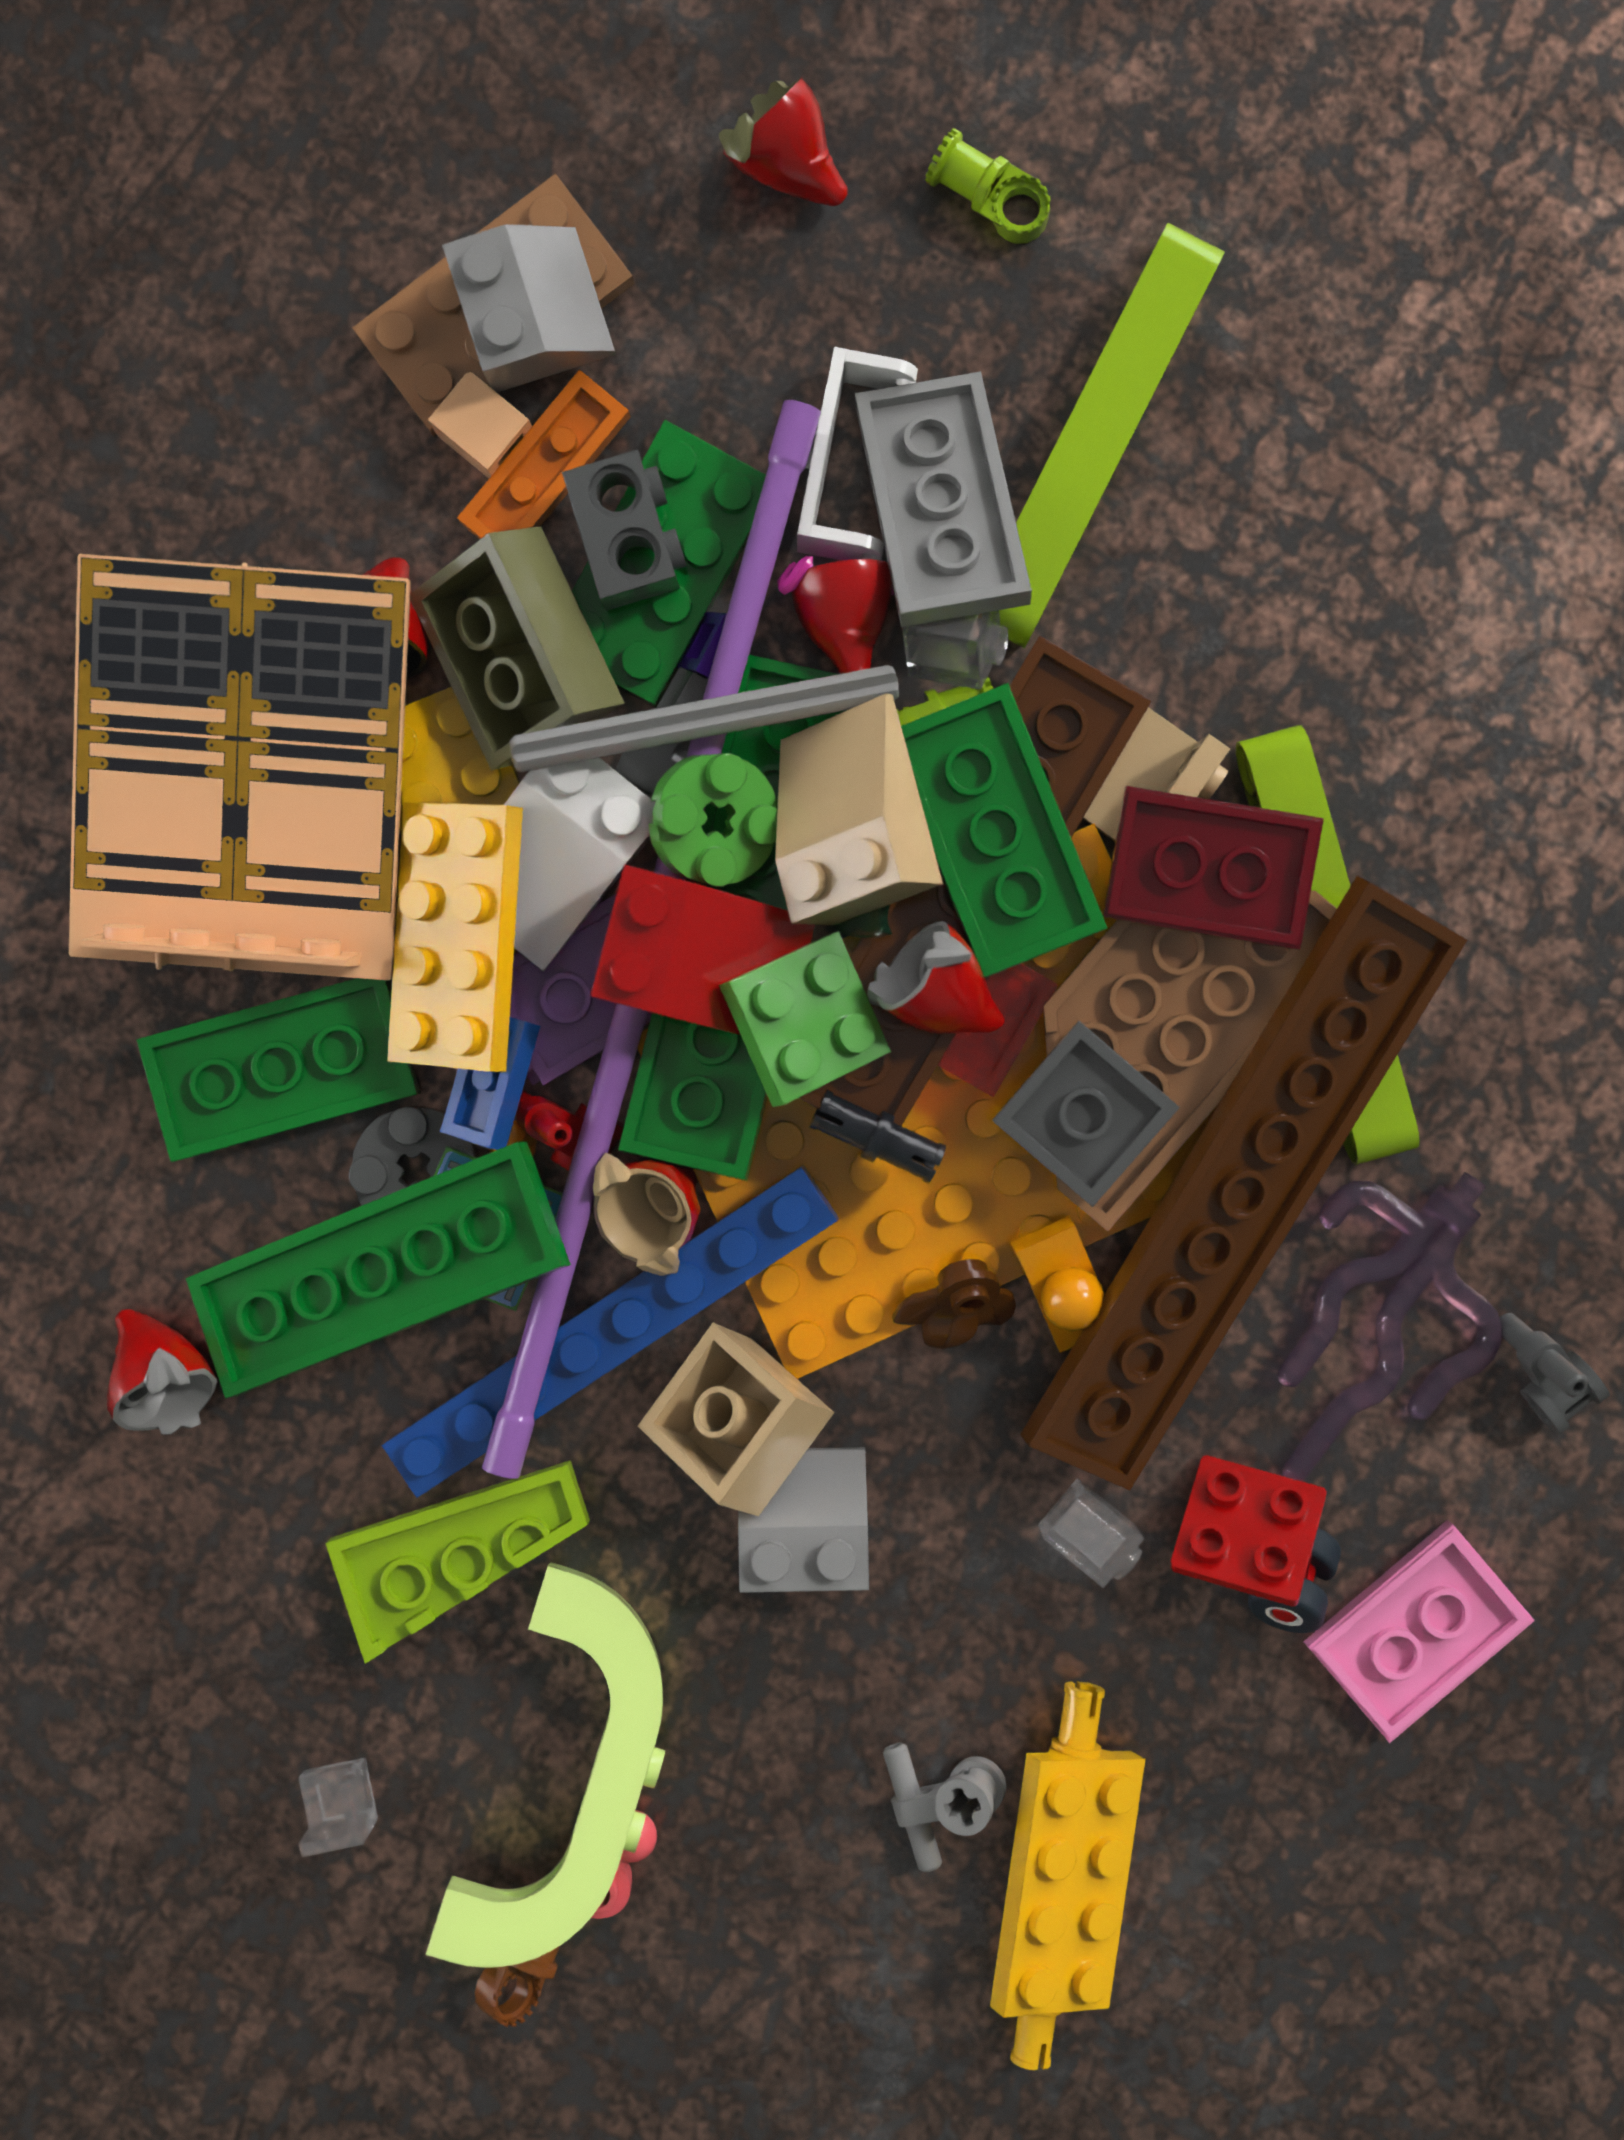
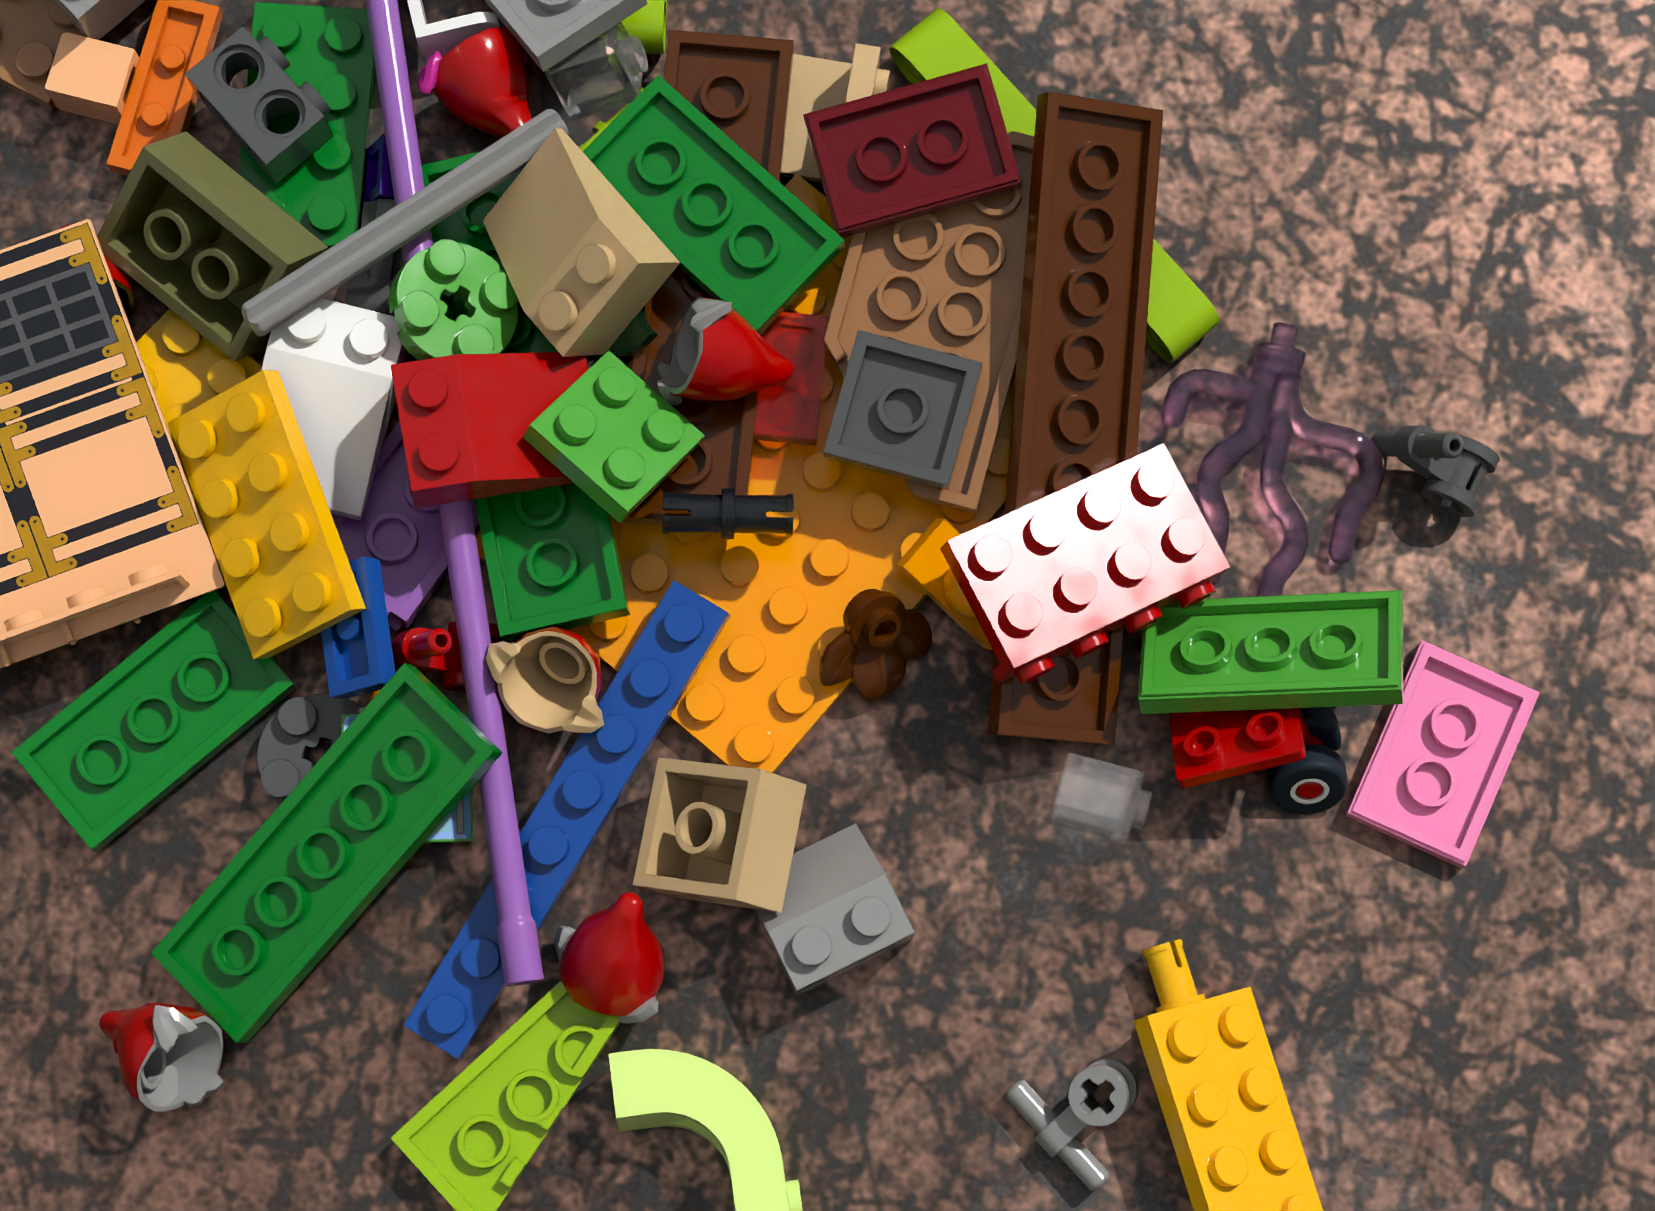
camera: 25 degrees left, 10 degrees down
none -> red hat [554,892,665,1024]
none -> bracket [940,443,1230,685]
none -> bright green tile [1138,590,1403,714]

